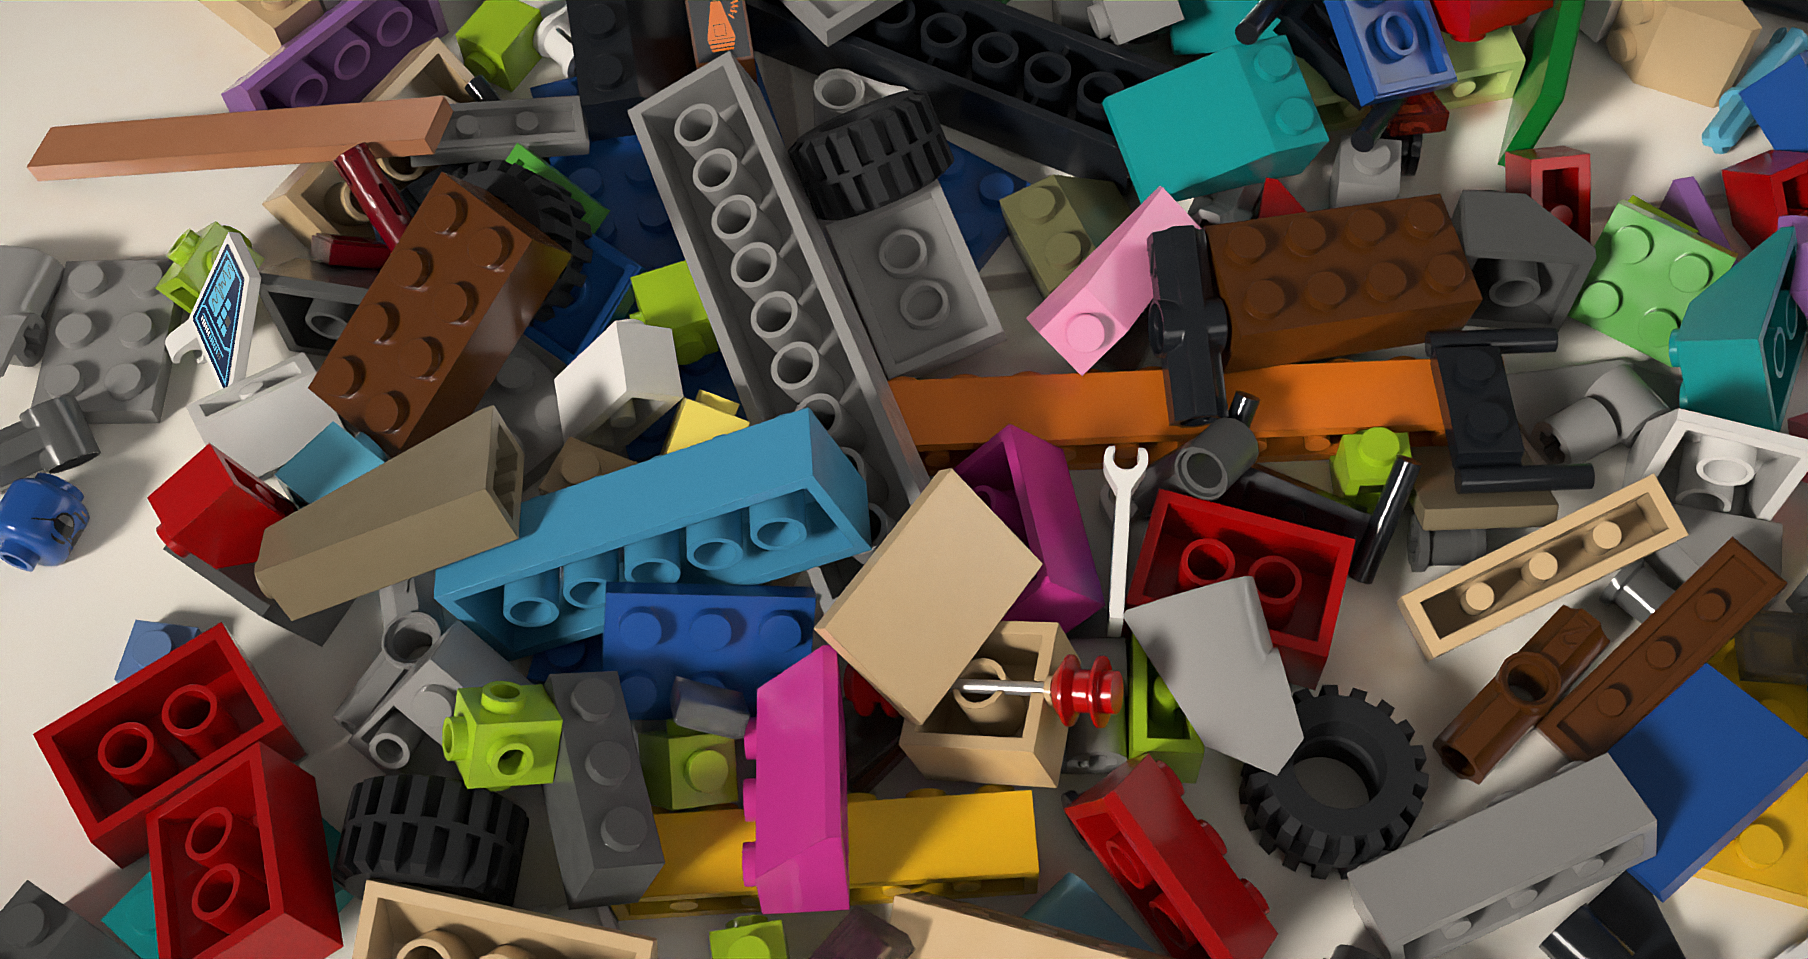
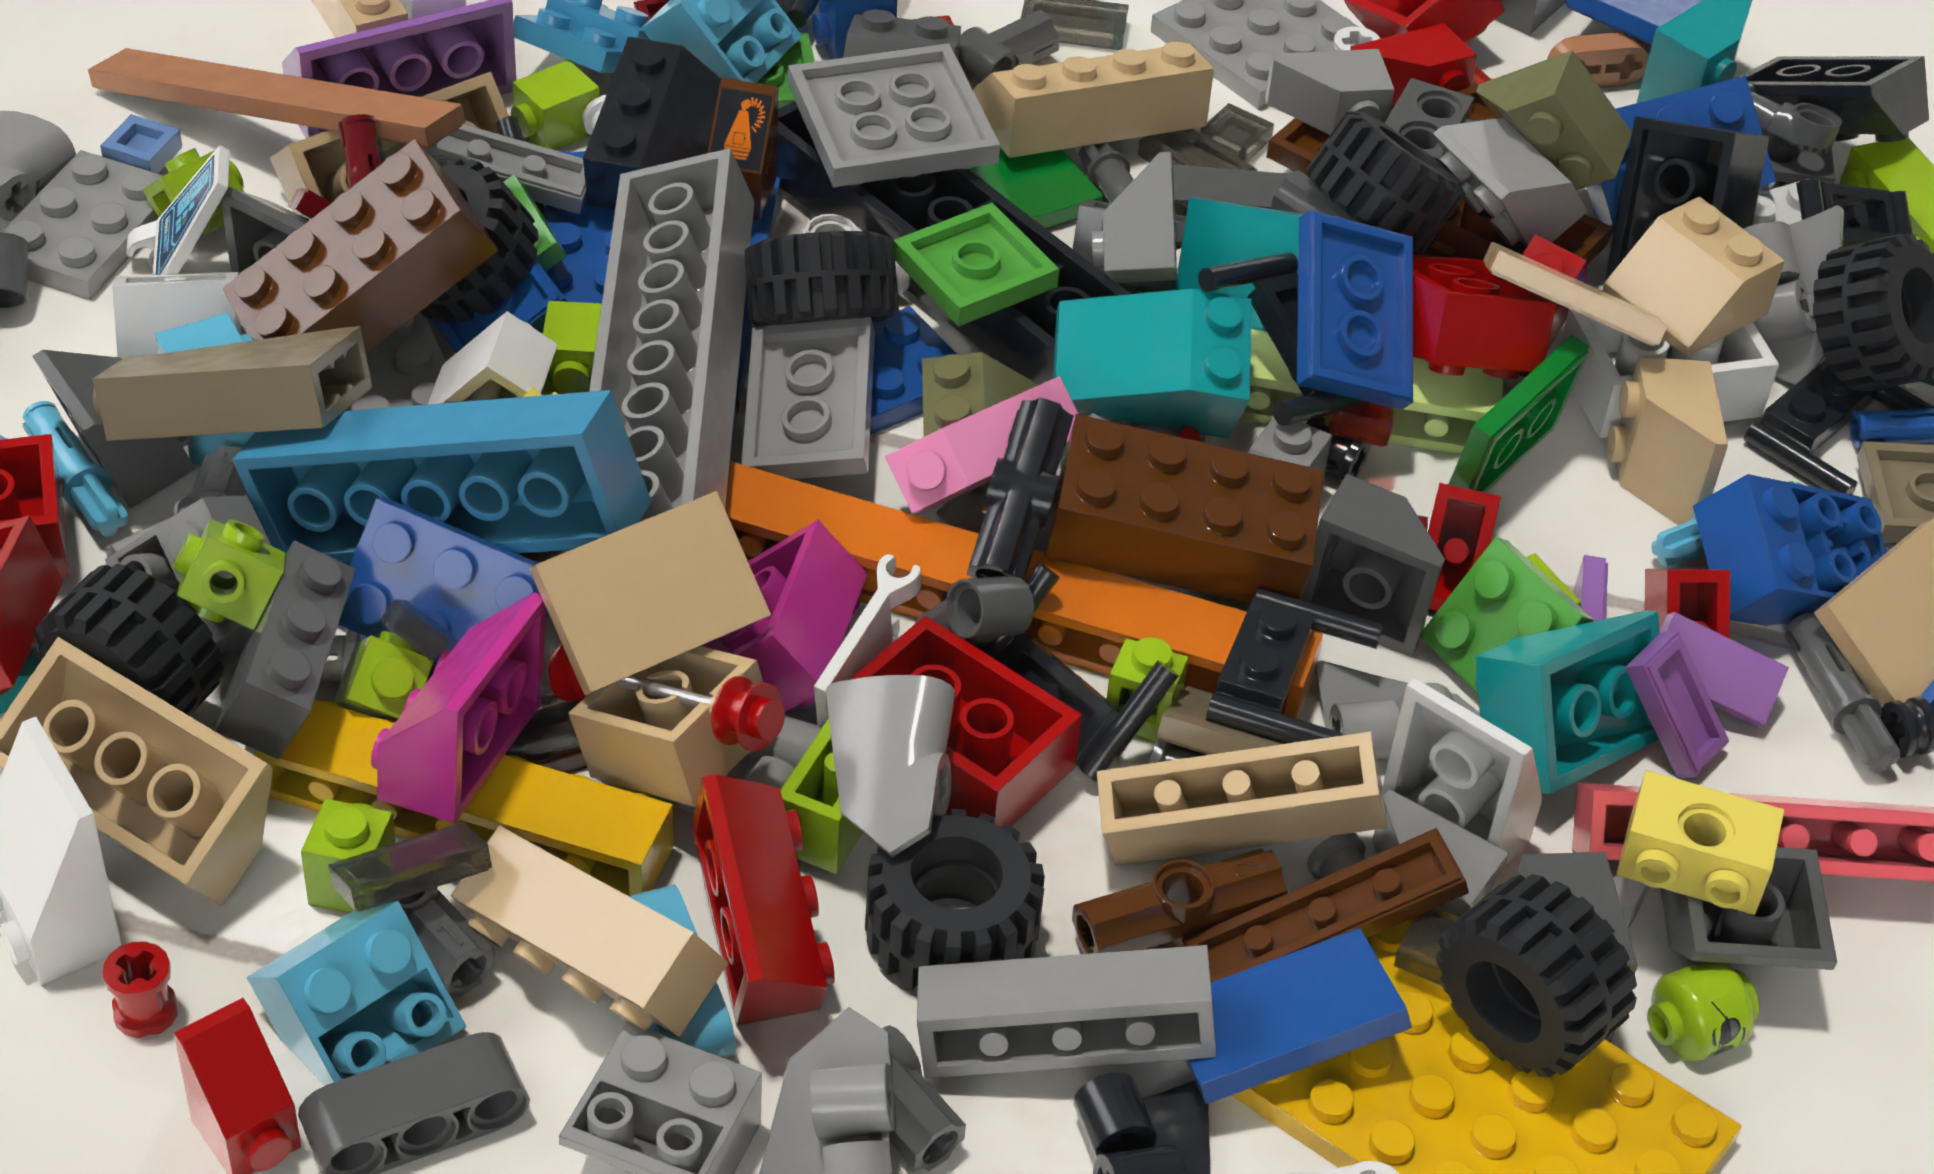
camera: 15 degrees right, 15 degrees down
red slope [147,443,298,569] -> none
none -> medium azure axle [22,401,128,537]
none -> medium blue plate [100,114,182,174]
none -> bright green plate [894,203,1059,327]

